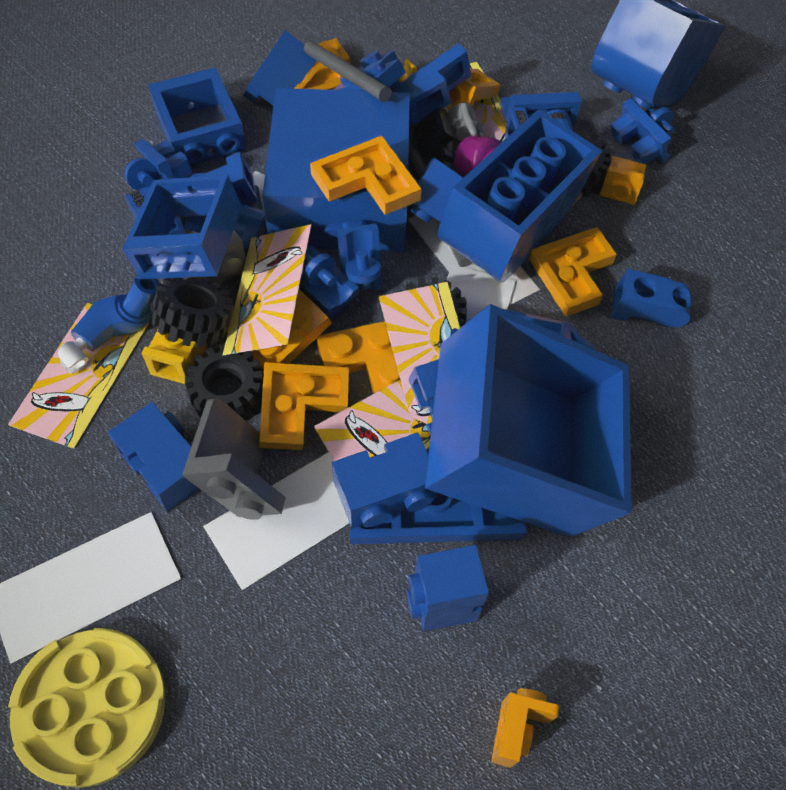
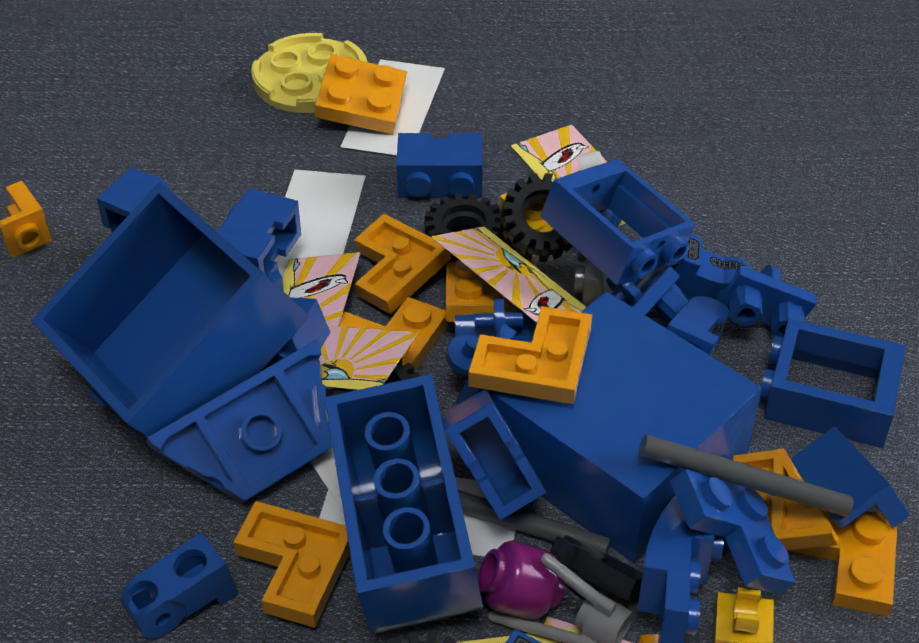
camera: 135 degrees right, 15 degrees down
dark grey bracket [182,398,286,520] -> none
none -> light orange plate [314,54,407,135]

